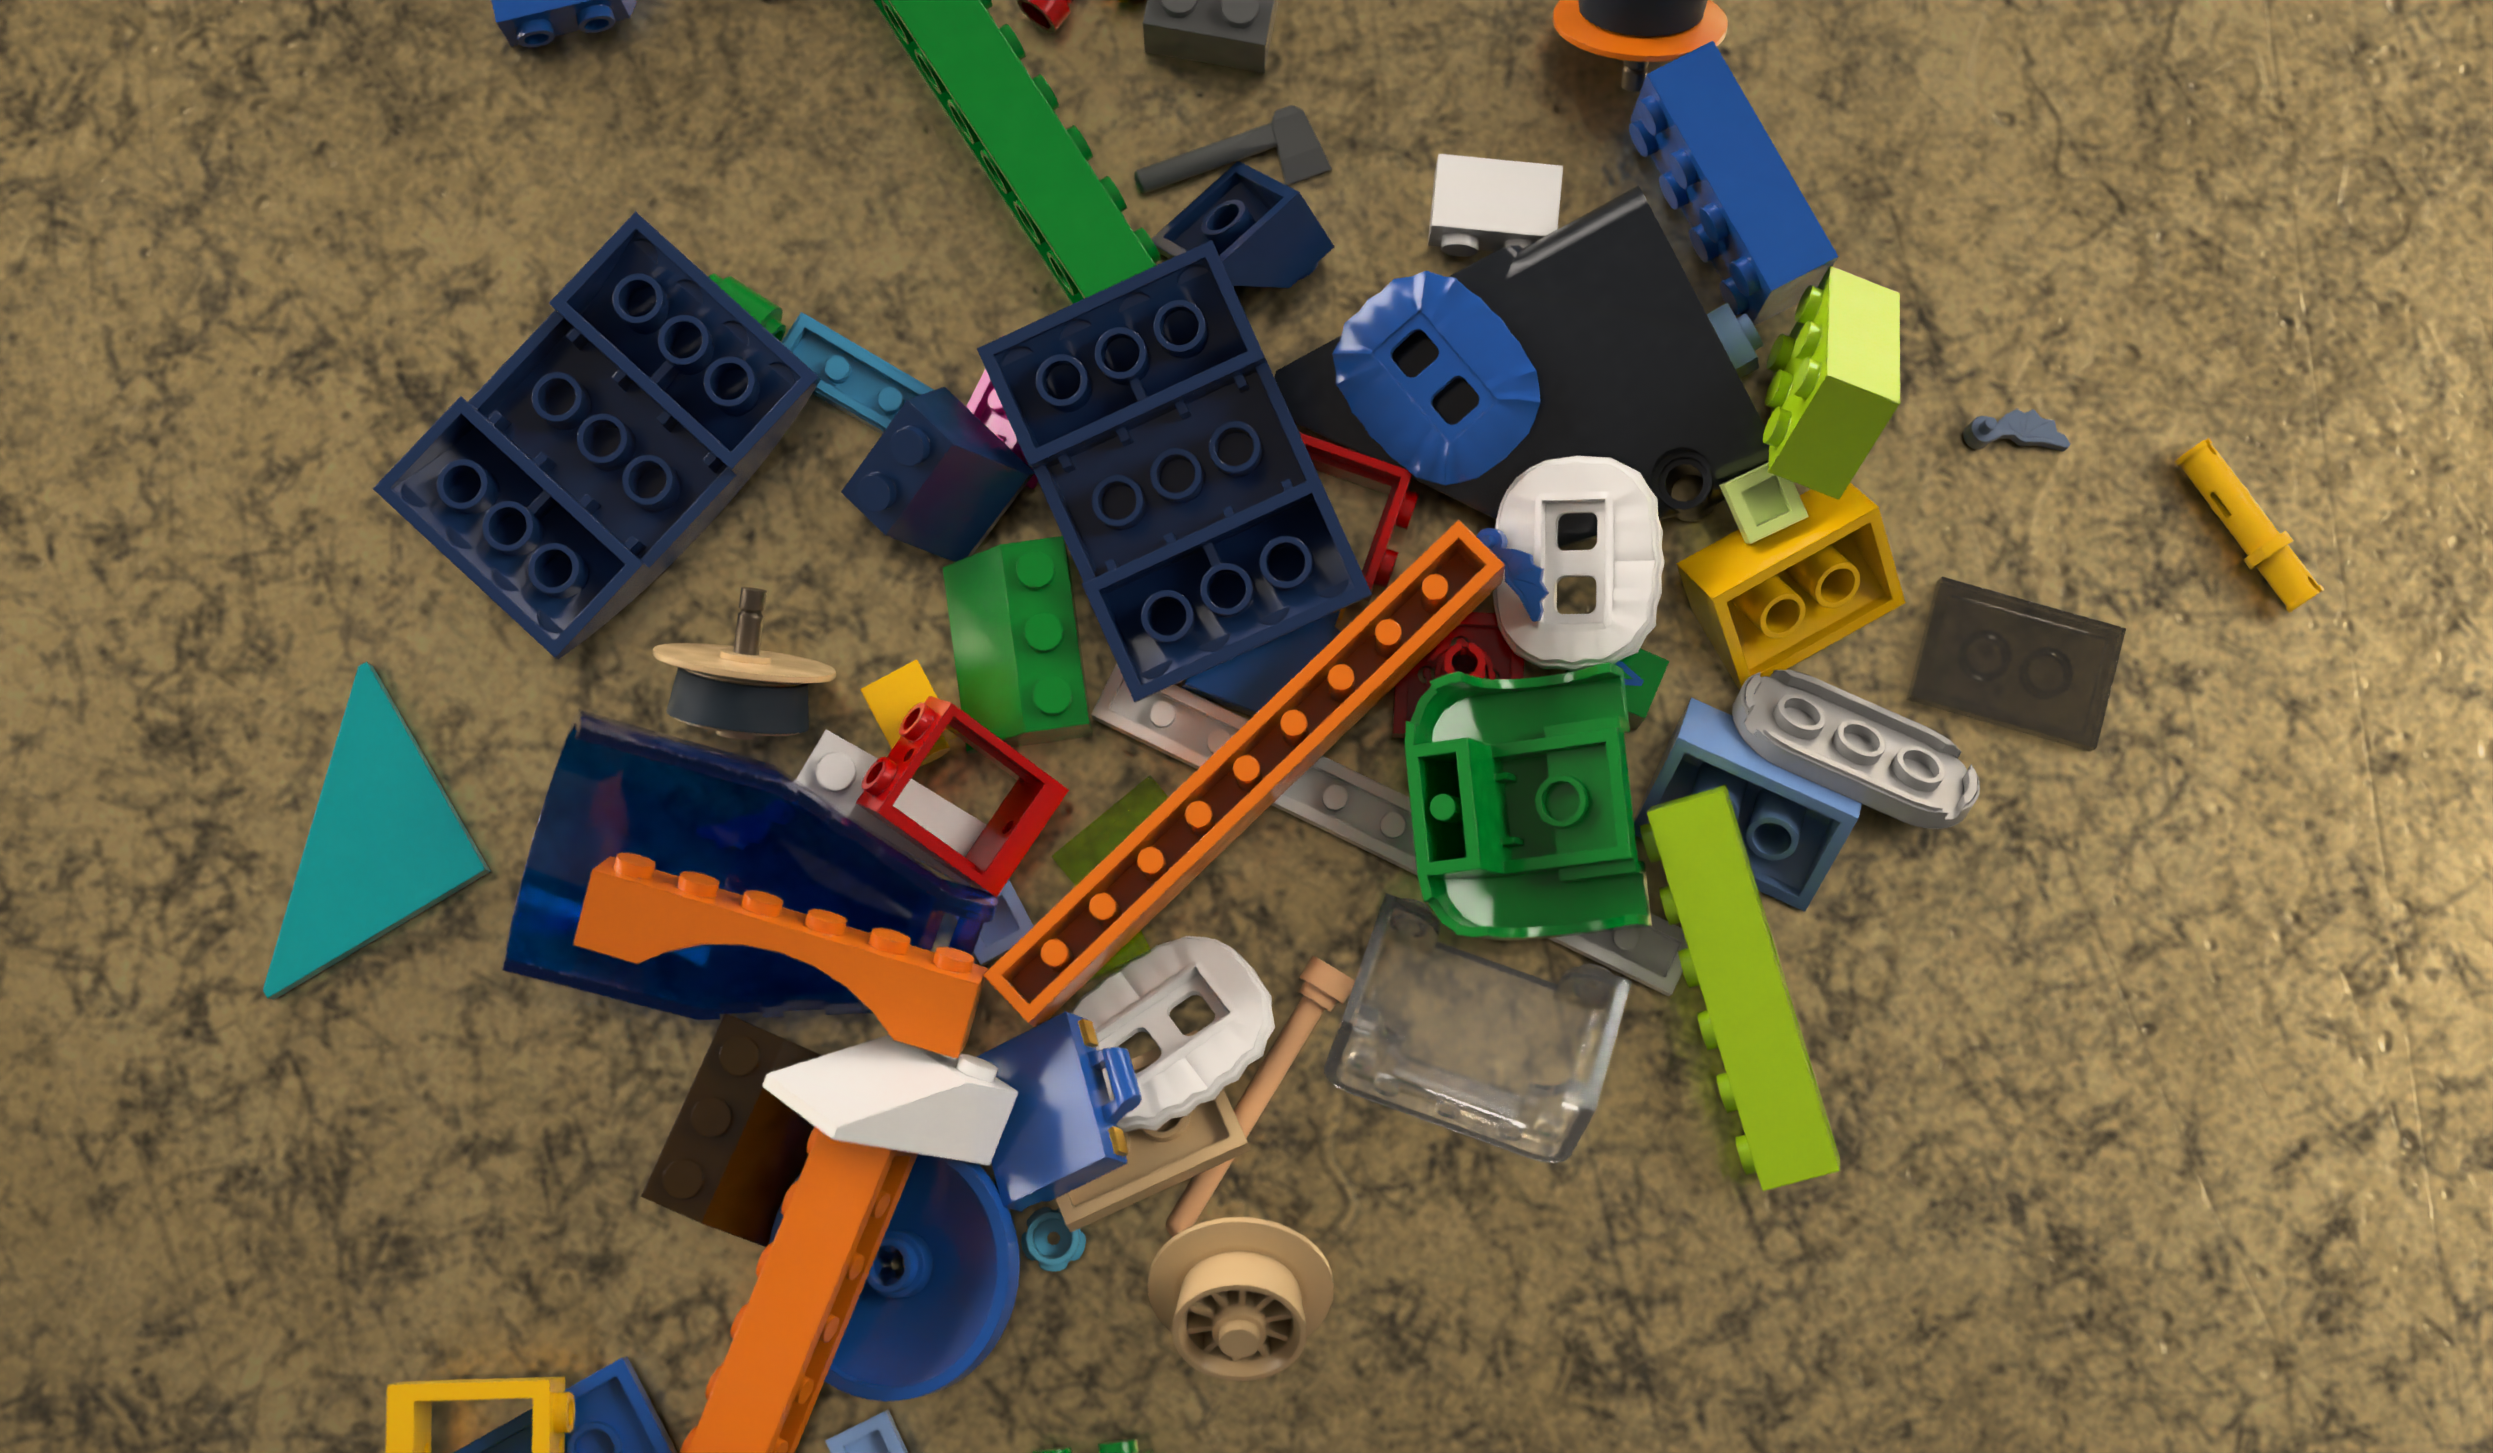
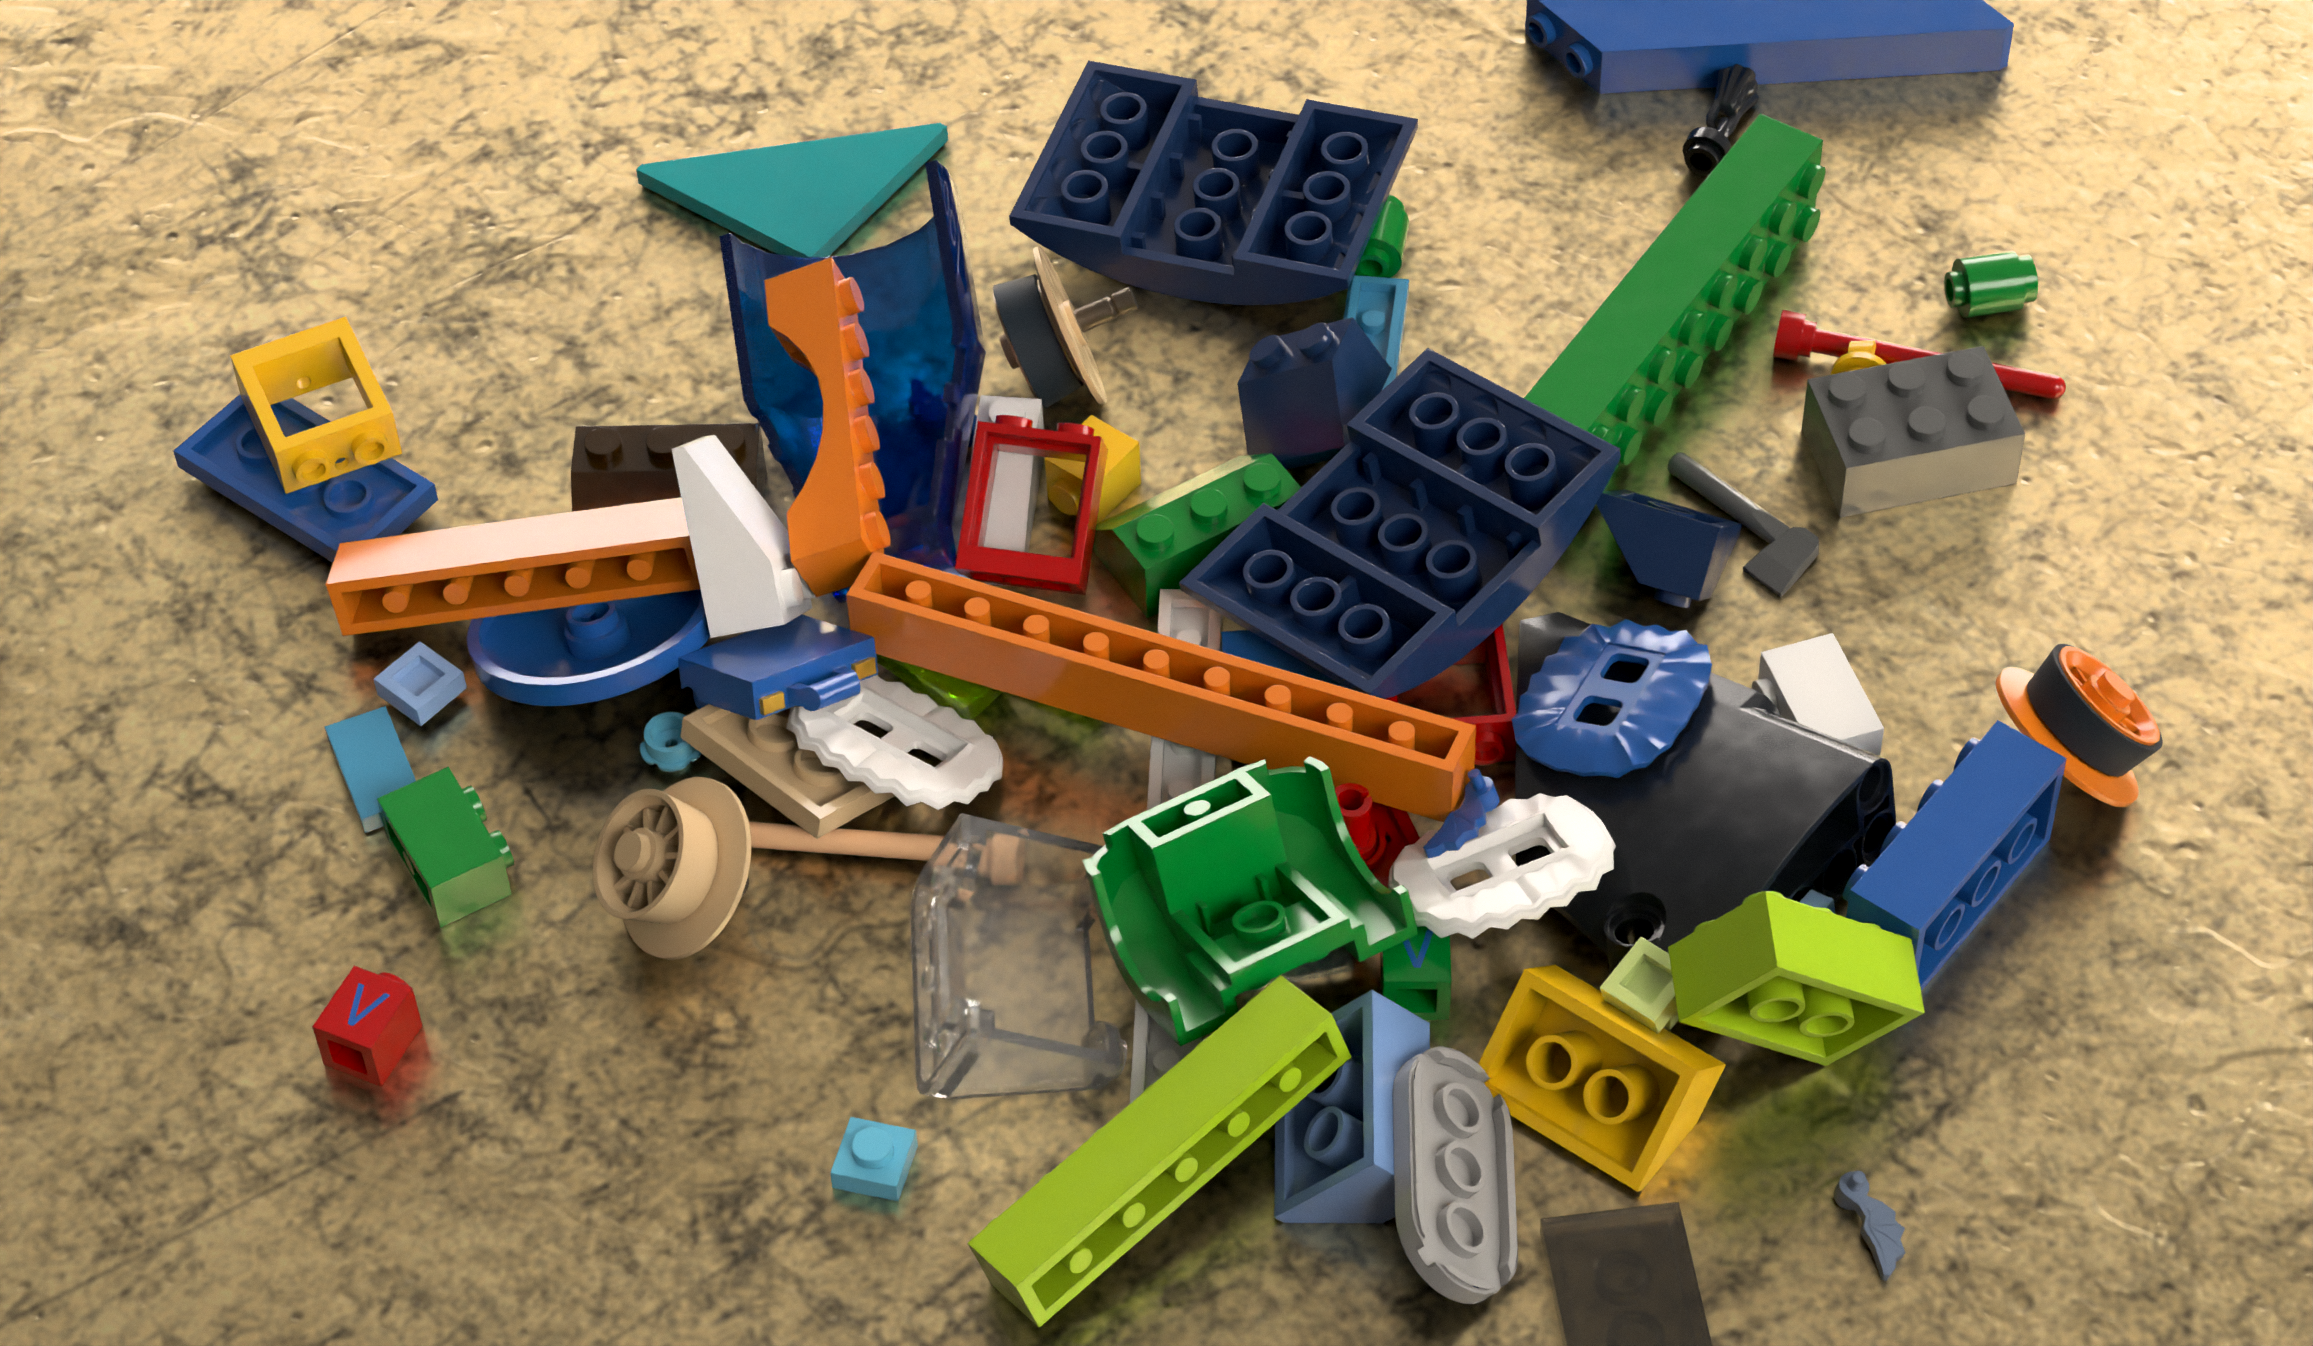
camera: 70 degrees right, 30 degrees down
none -> medium azure plate [830,1117,918,1202]

